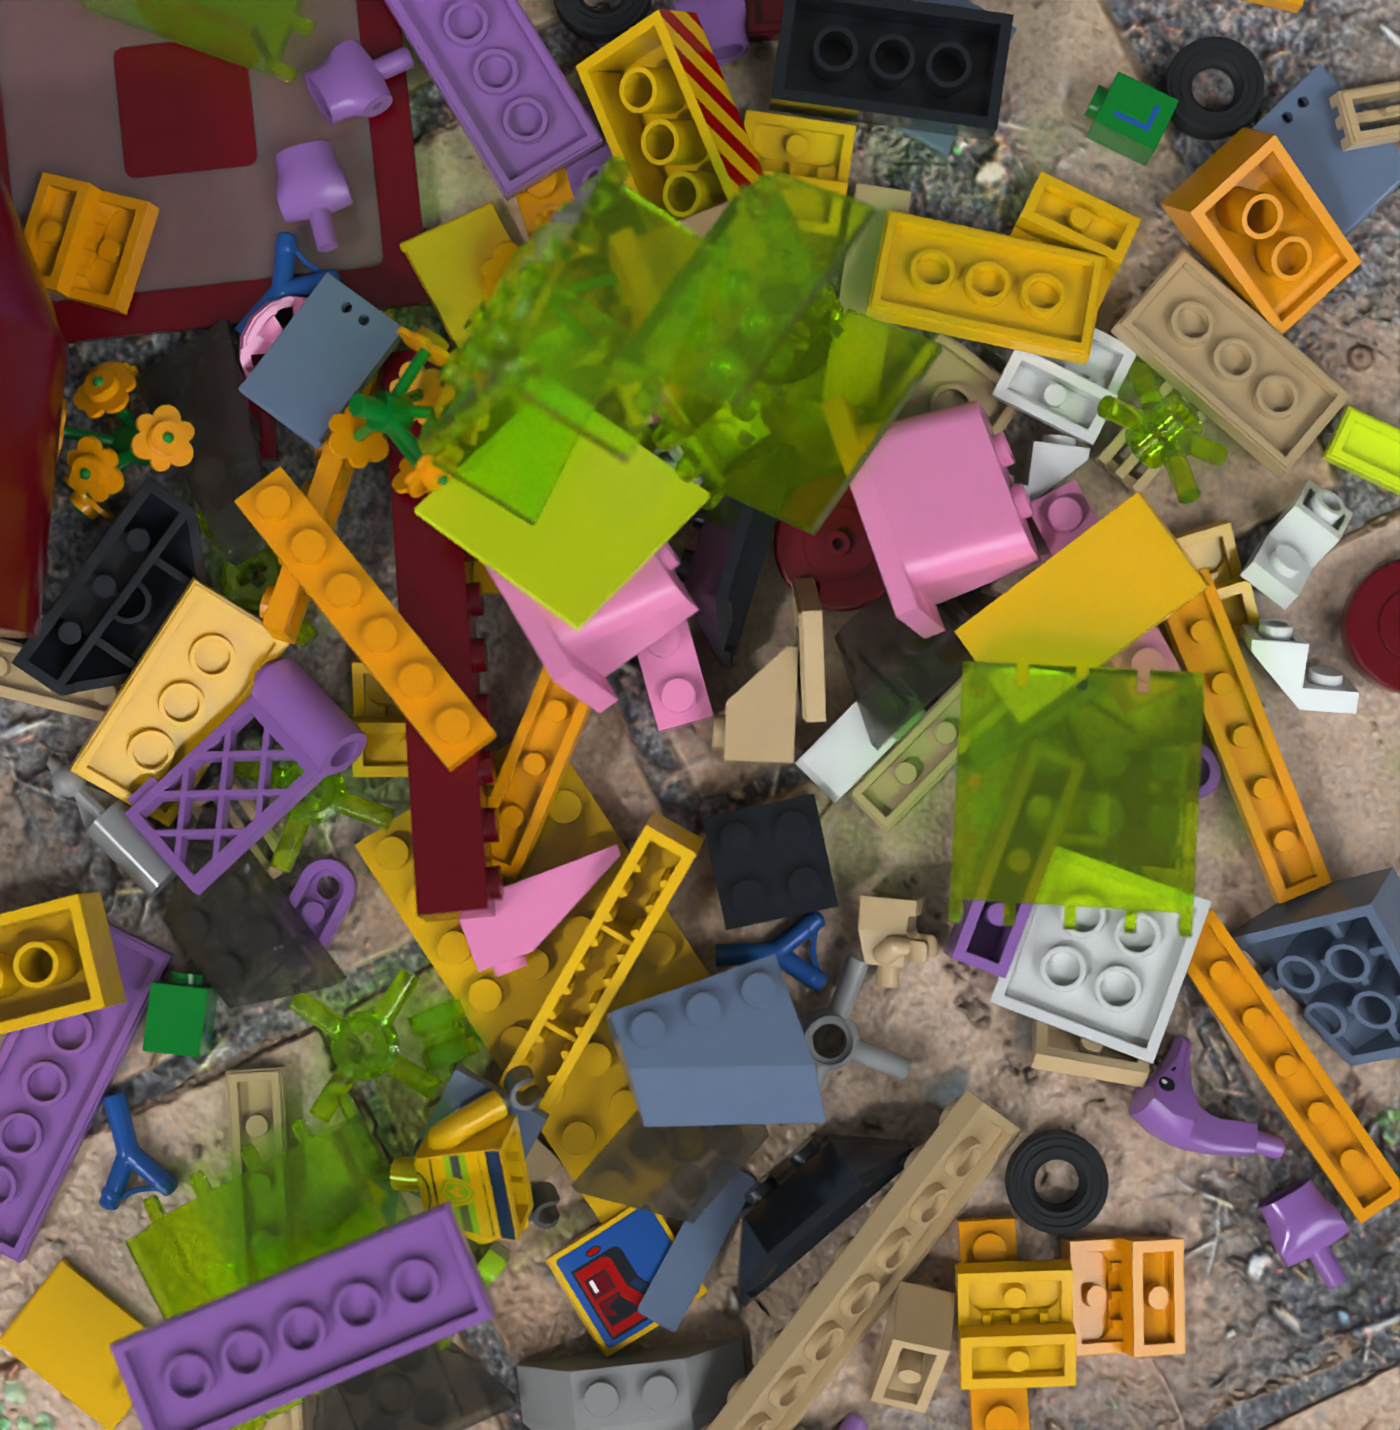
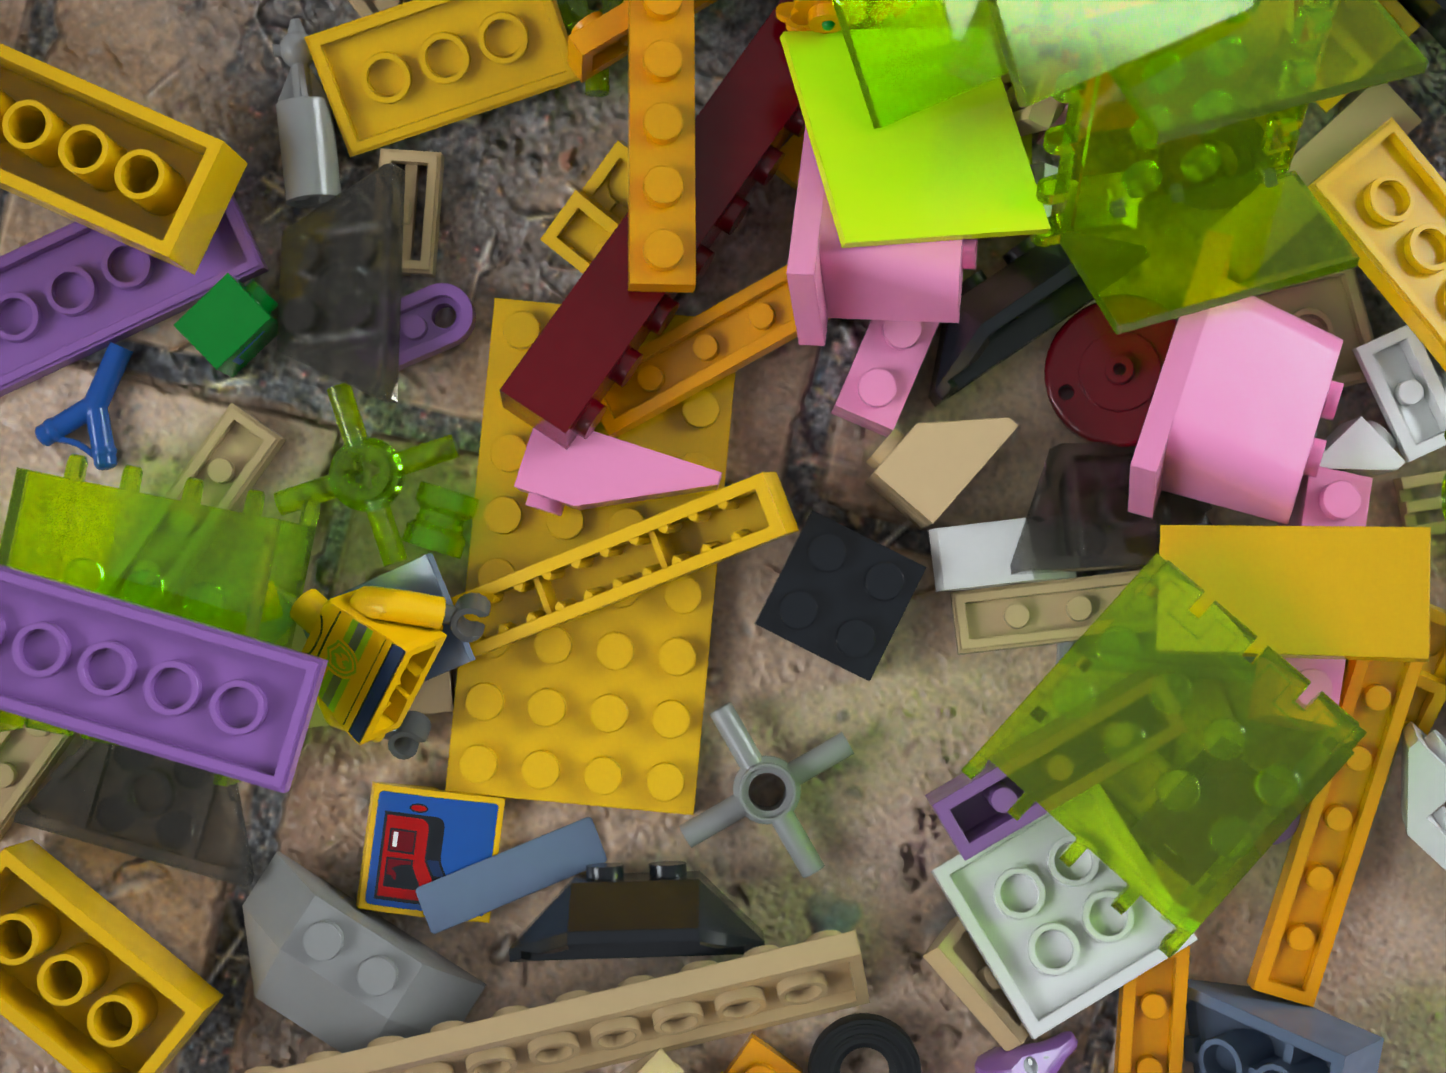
camera: 40 degrees right, 0 degrees up
medium lavender piece [124,658,367,896] -> none
clear neon green bar [233,712,395,874] -> none
lime tile [476,1240,510,1288] -> none
clear smoke wing [570,1110,769,1224] -> none
sand blue wedge [605,954,827,1127] -> none
blue piece [715,911,828,992] -> none
tan tile [792,577,826,723] -> none
tan piece [858,891,940,988] -> none

